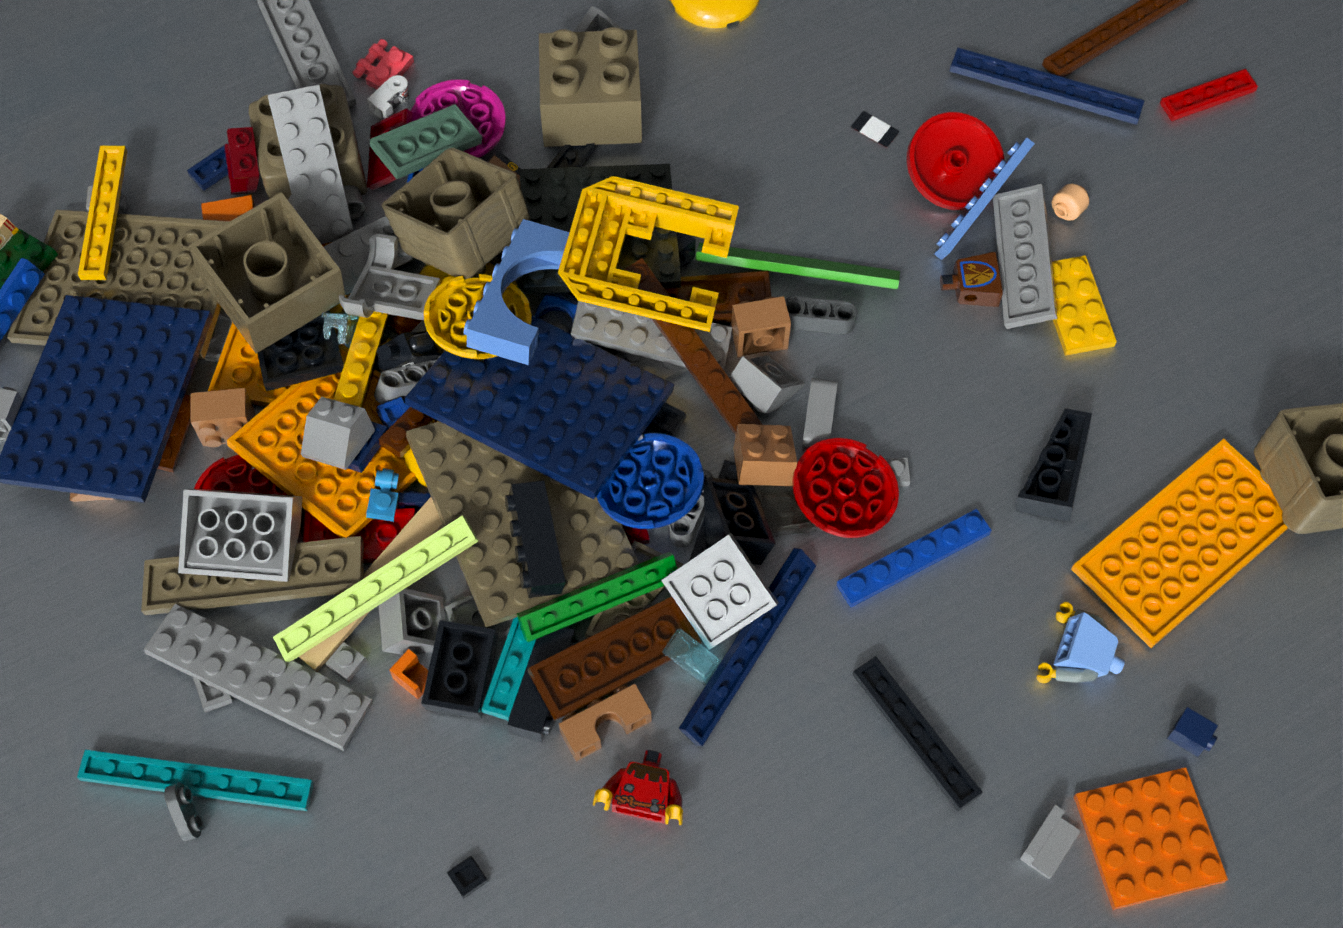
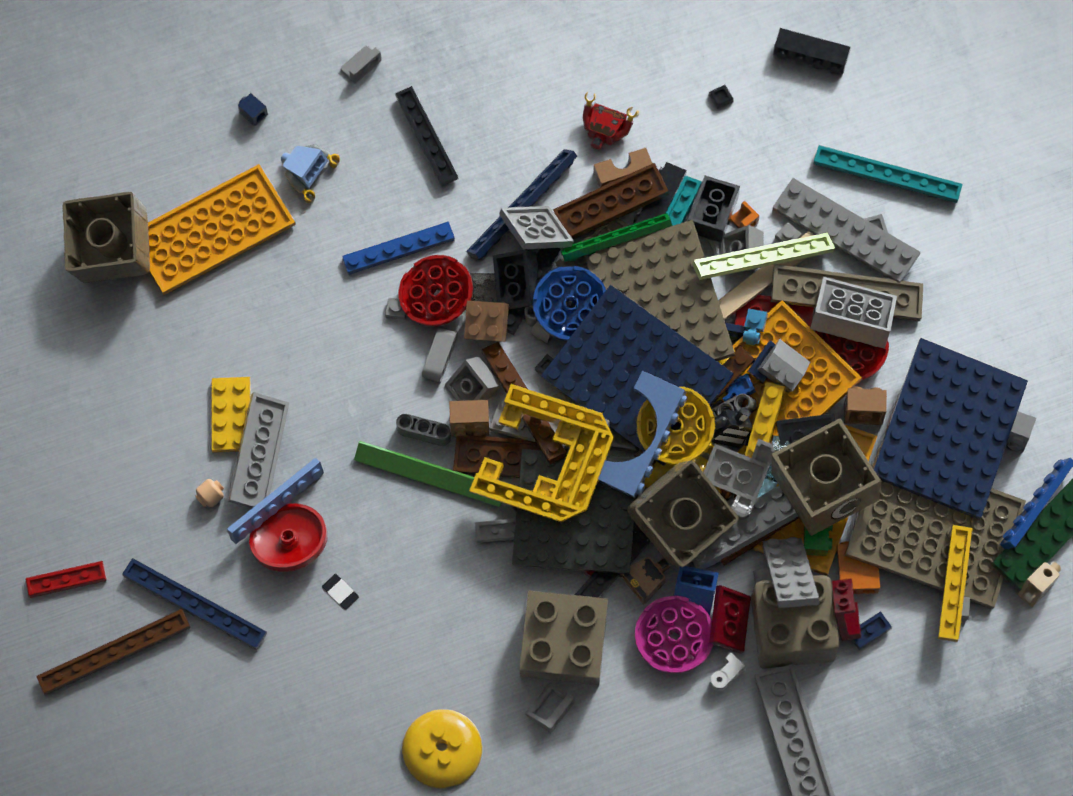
camera: 170 degrees left, 5 degrees up
dark grey plate [164,782,203,842] -> none
coral plate [352,39,414,89] -> none
sand green plate [370,104,482,179] -> none
black brick [505,481,566,598] -> none
clear light blue plate [662,629,721,685] -> none
reddish brown torso [940,252,1003,307] -> none
black wedge [1016,408,1092,522] -> none
orange plate [1074,767,1228,910] -> none

